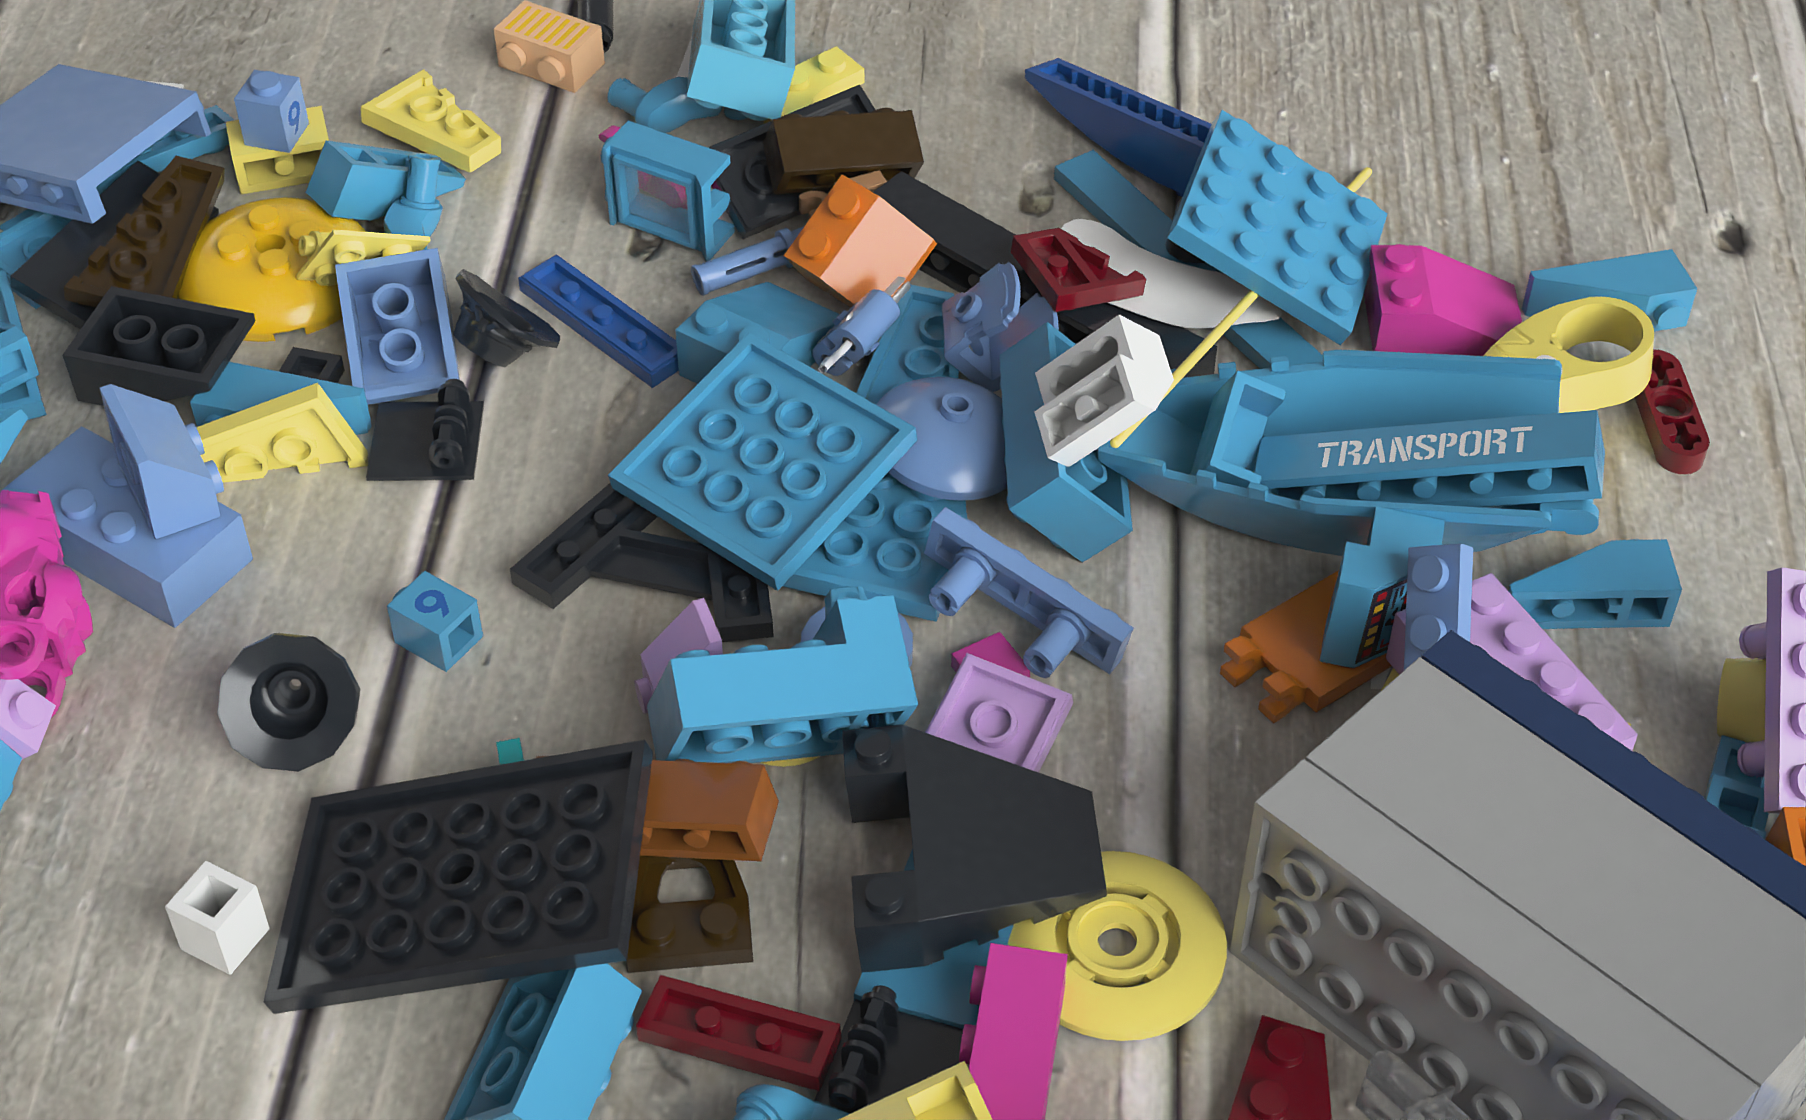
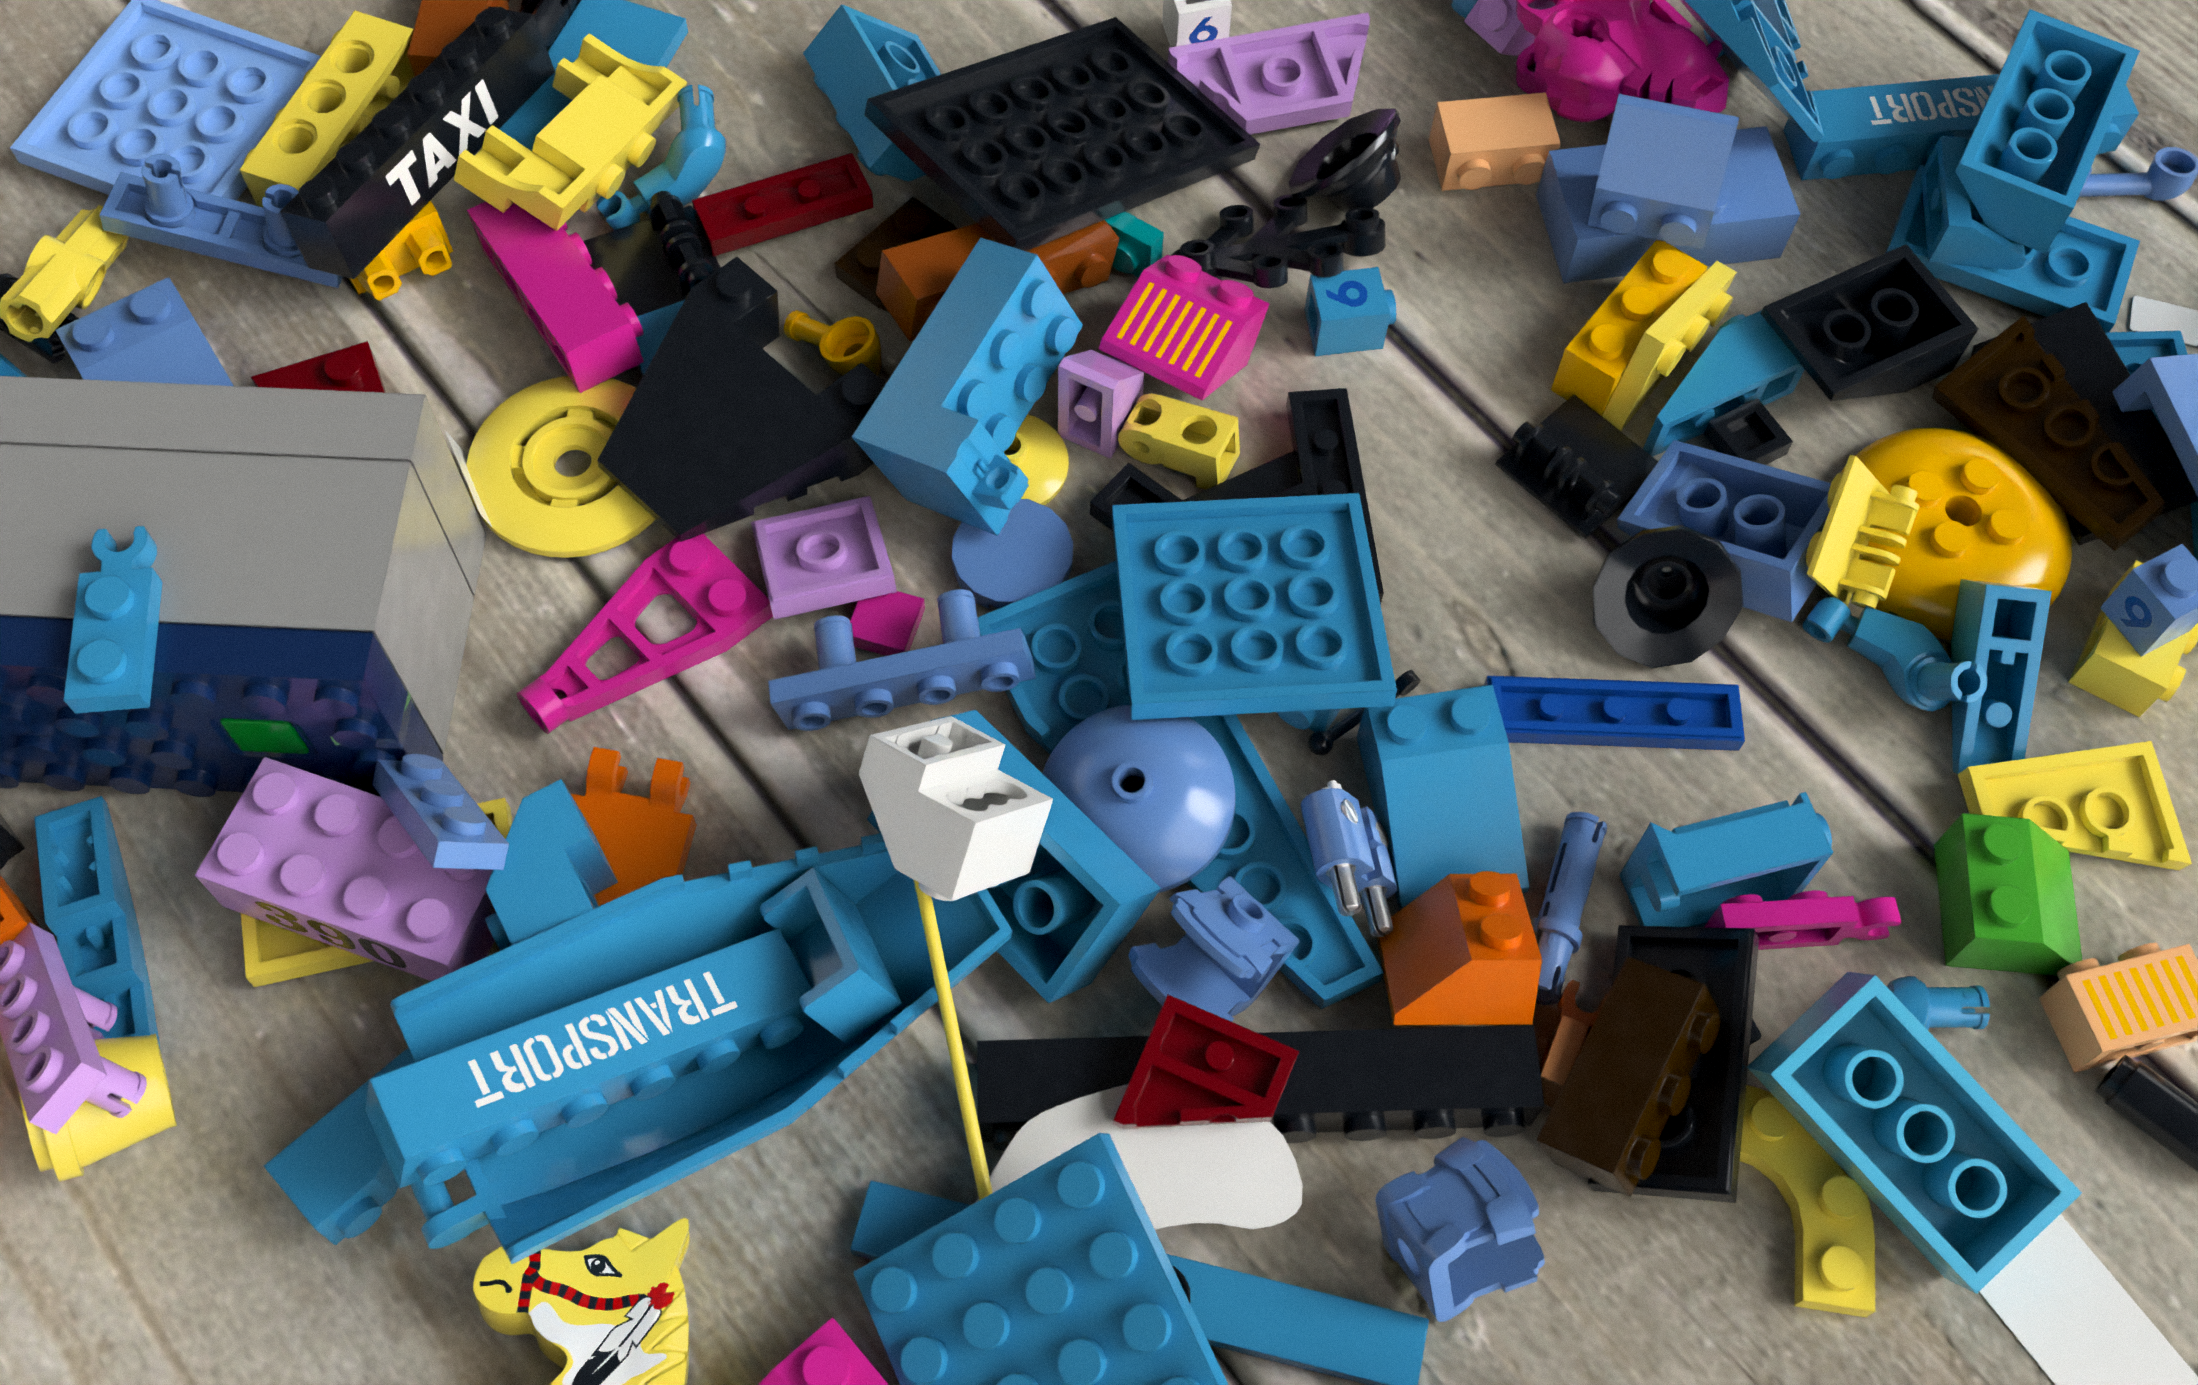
camera: 135 degrees right, 15 degrees up
none -> dark azure plate [64,526,163,714]
none -> white sticker [445,431,492,527]
none -> dark pink plate [516,534,773,734]
none -> yellow bar [784,310,882,376]
none -> dark pink slope [1099,254,1269,400]
none -> light yellow leg [1118,393,1240,490]
none -> lavender wing [1168,13,1370,135]
none -> black plant [1171,194,1386,288]
none -> medium blue piece [1375,1137,1545,1322]
none -> light nougat brick [1429,92,1561,191]
none -> yellow brick [1551,240,1708,416]
none -> bright green slope [1934,813,2082,976]

